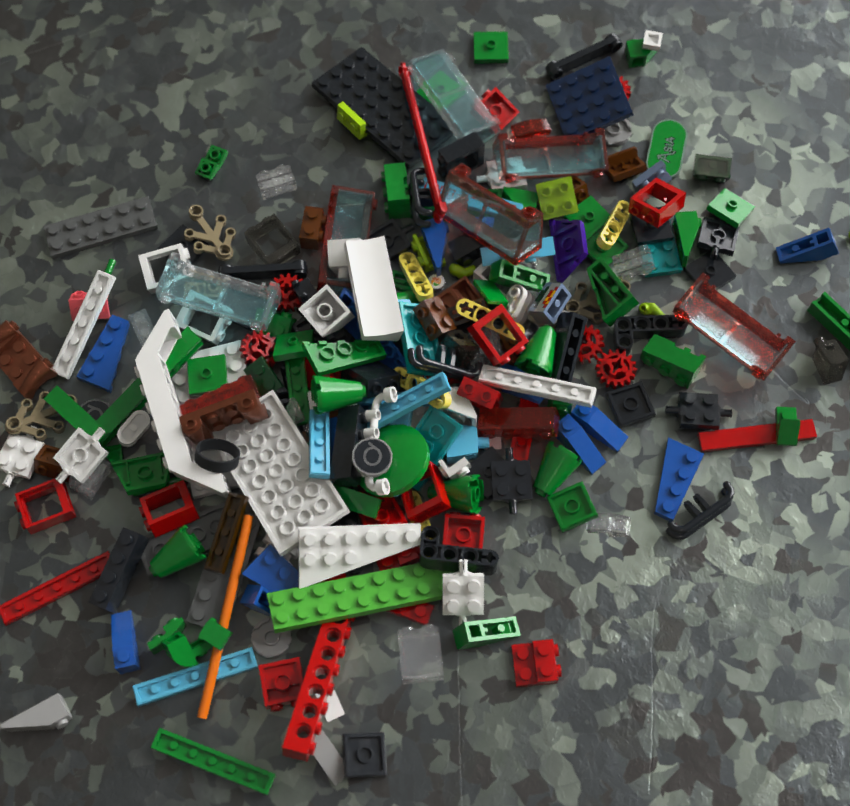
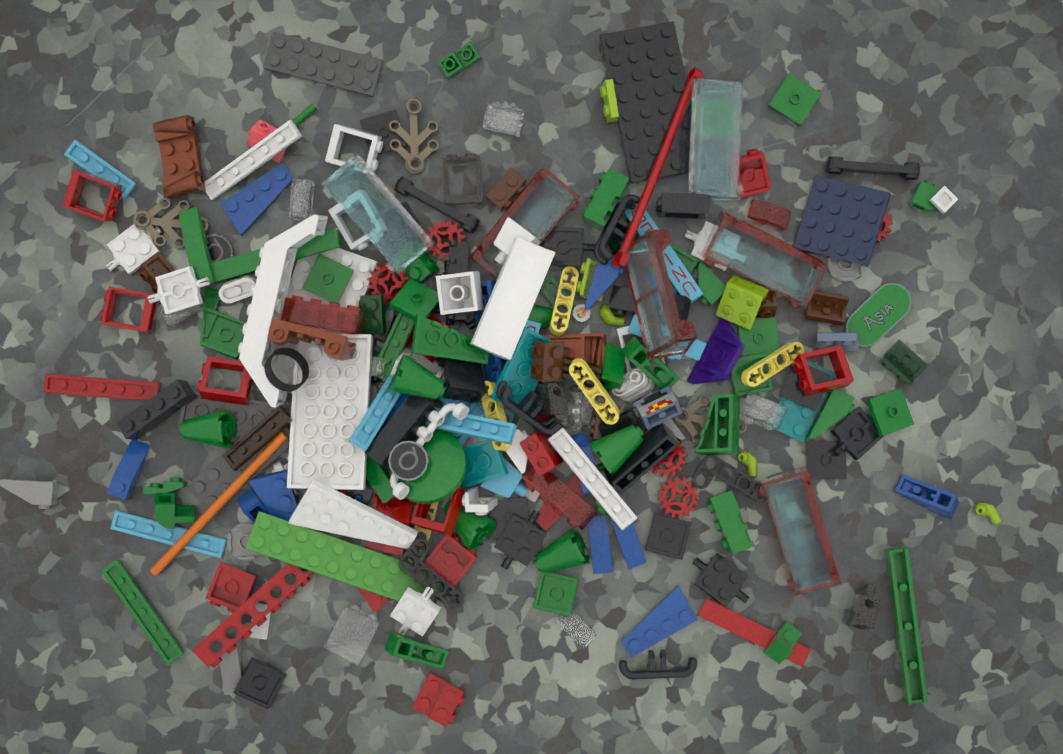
camera: 35 degrees right, 20 degrees up
green tile [198,617,233,651] -> none
red window [467,304,529,366] -> none

